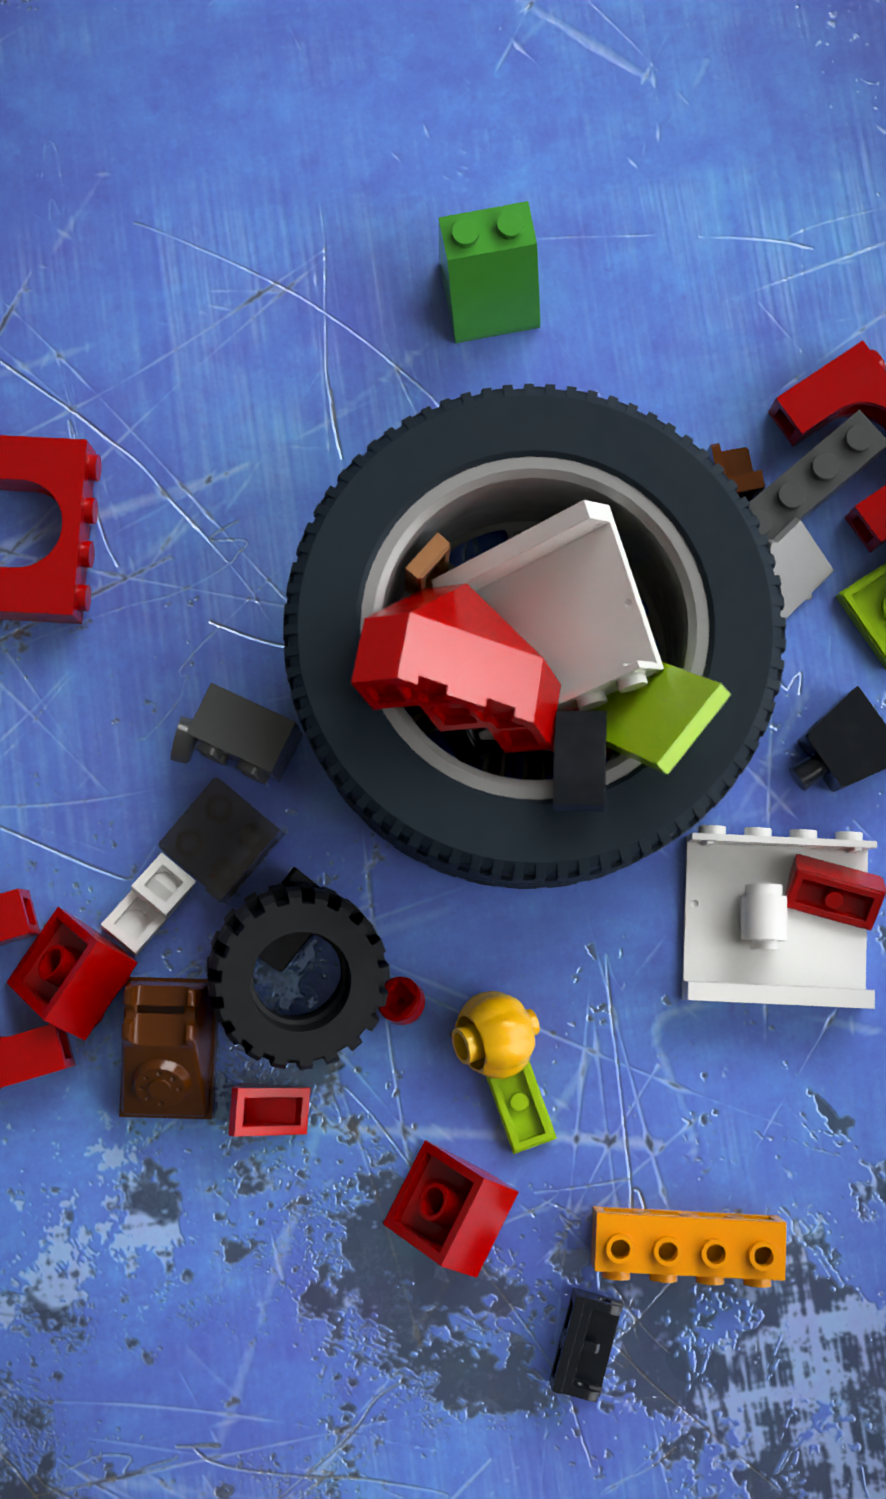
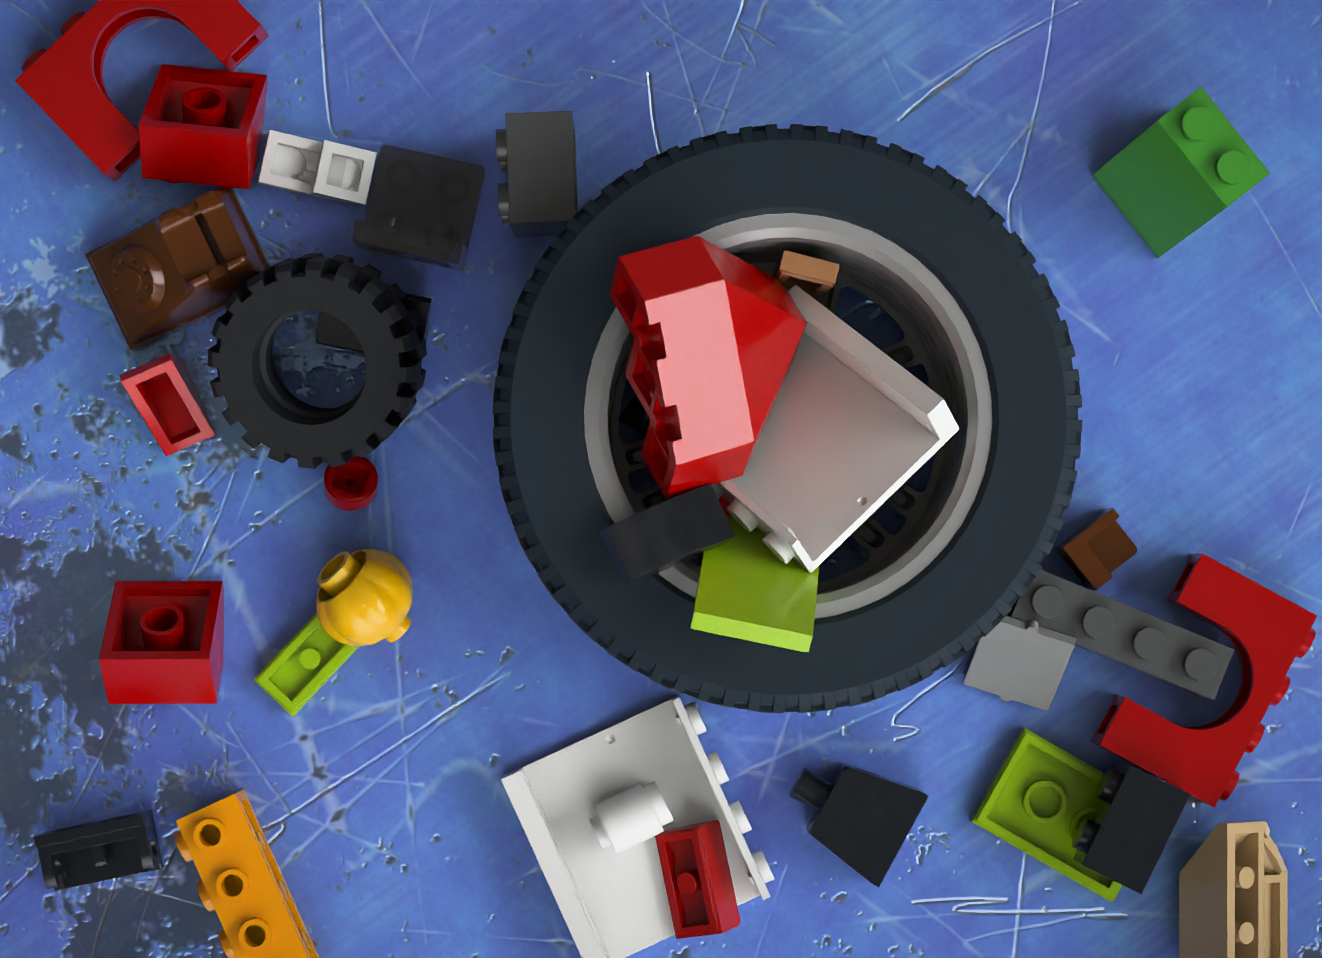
camera: 60 degrees right, 5 degrees up
dark grey tile [171,716,196,764] -> none

